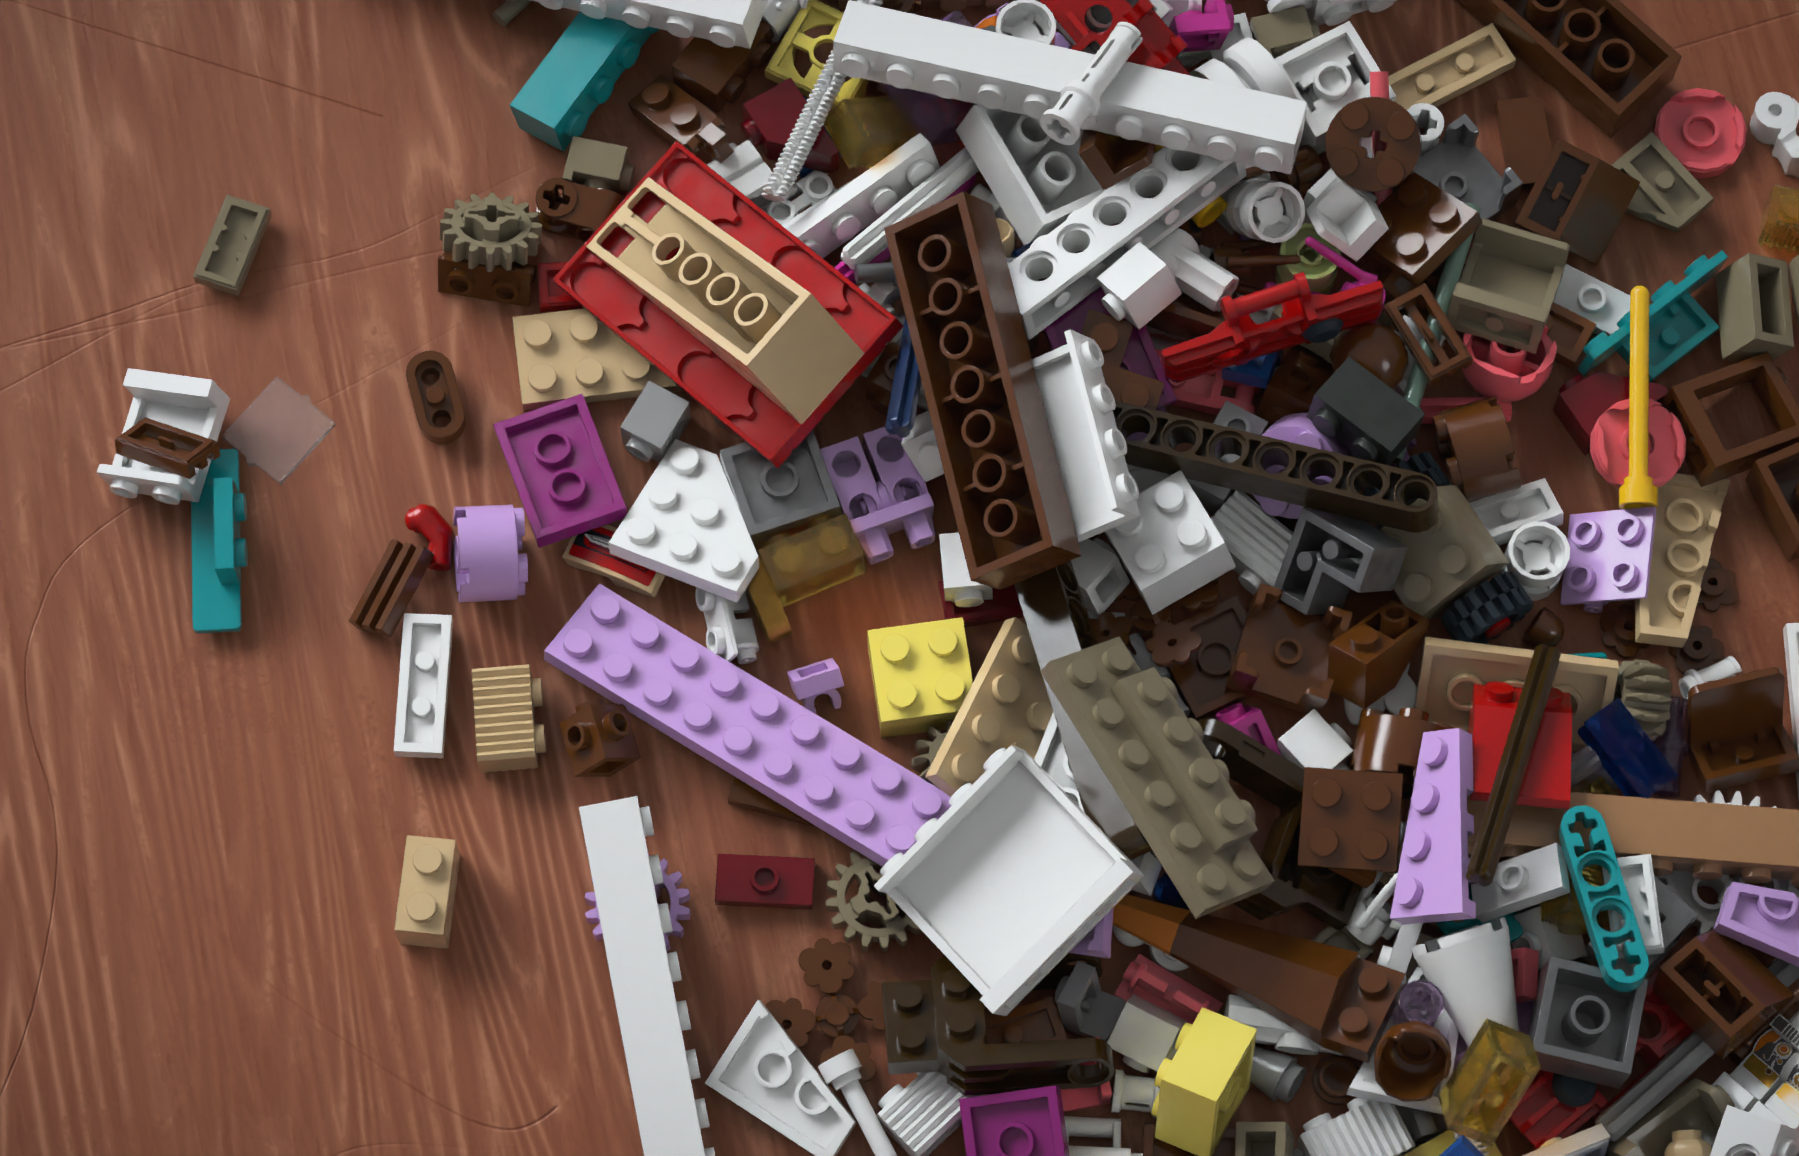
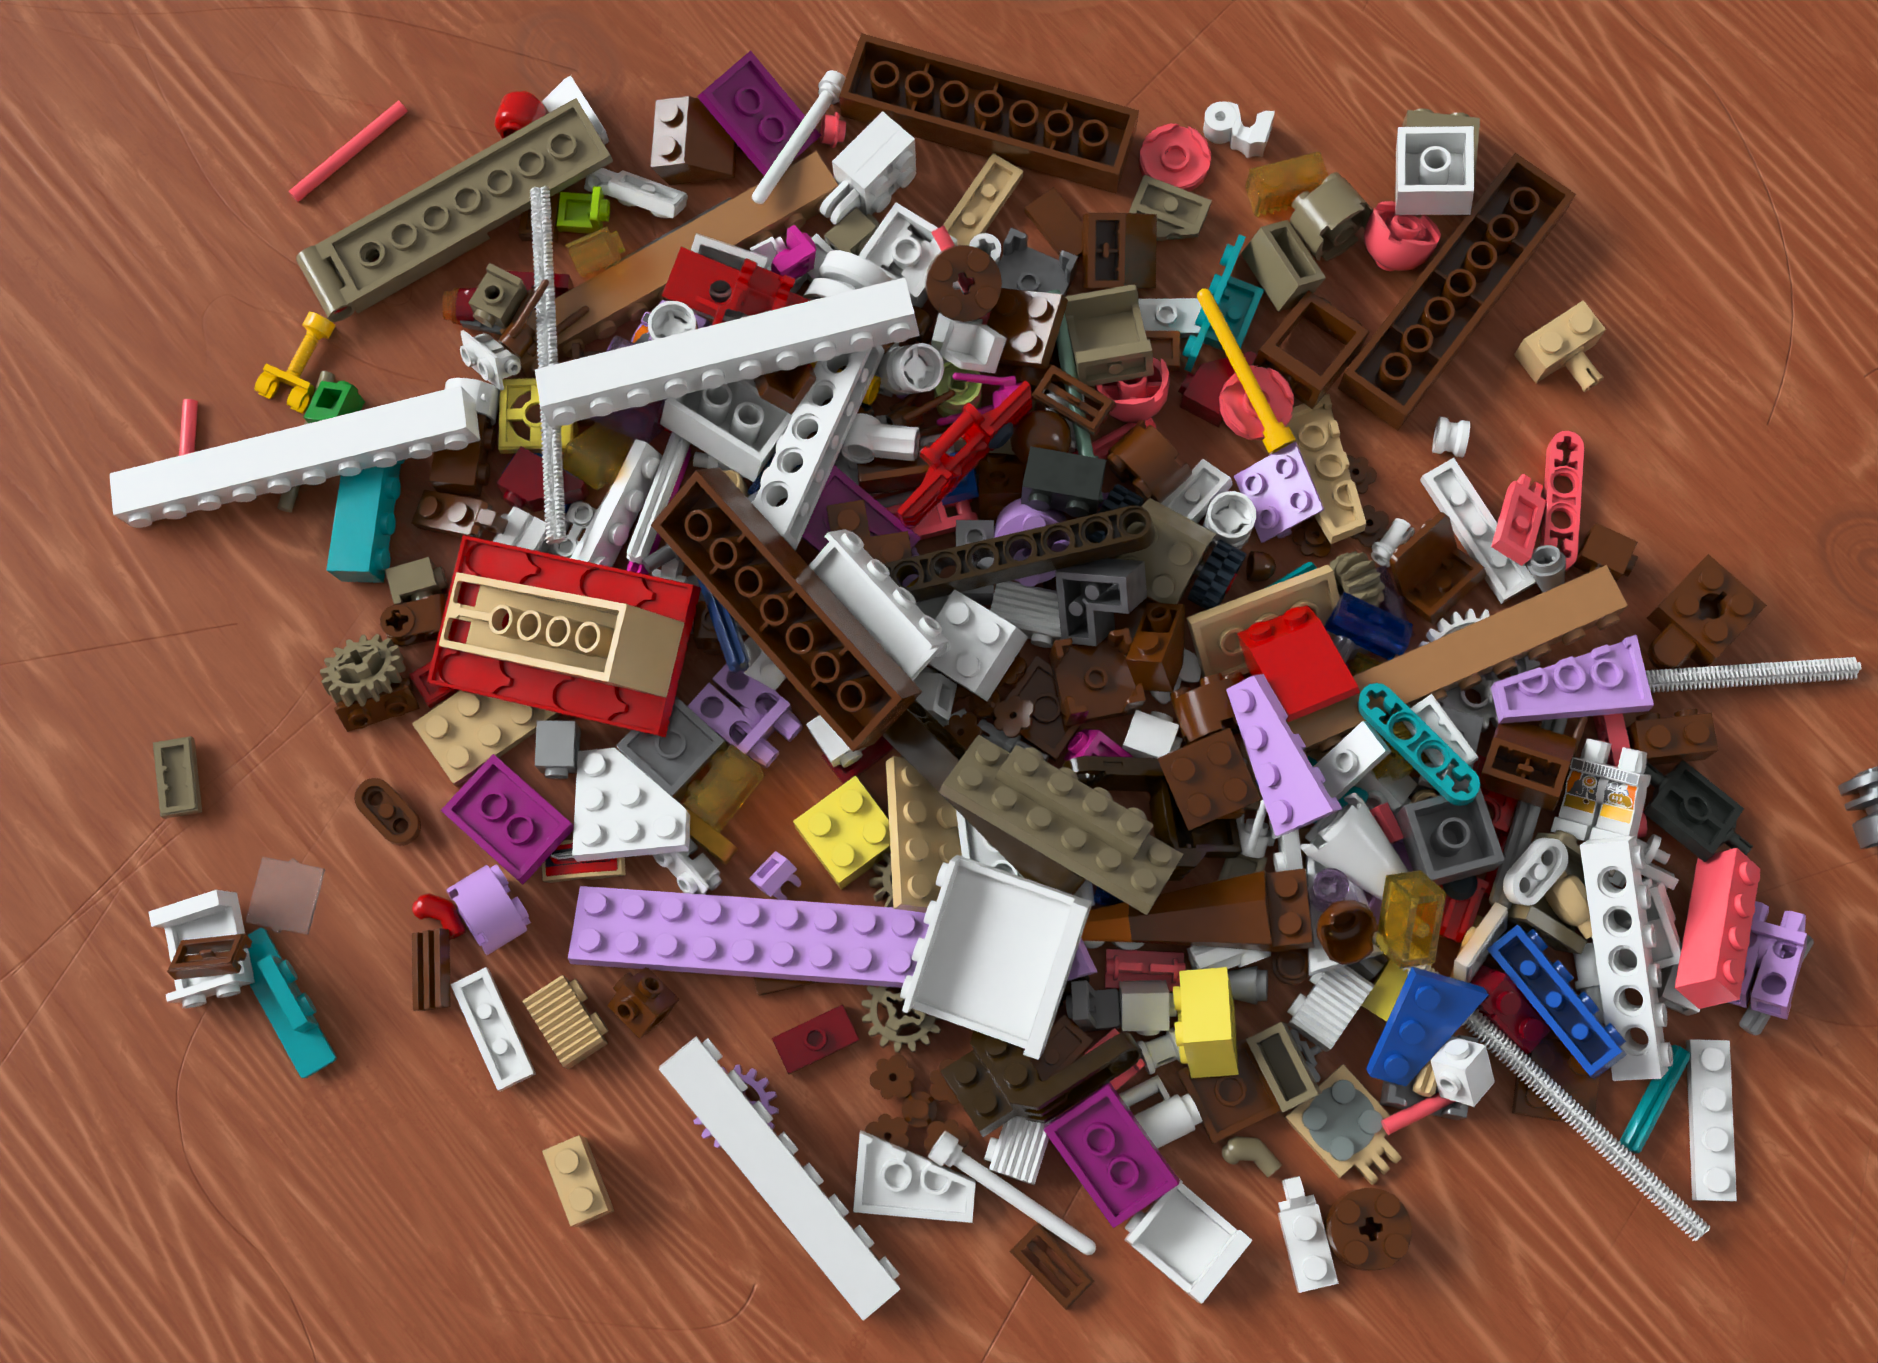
camera: 25 degrees left, 5 degrees up
white pin [1040,22,1143,145] -> none
white brick [1097,242,1182,330] -> none
dark brown axle [1466,644,1561,887] -> none
none -> white plate [1503,838,1568,906]

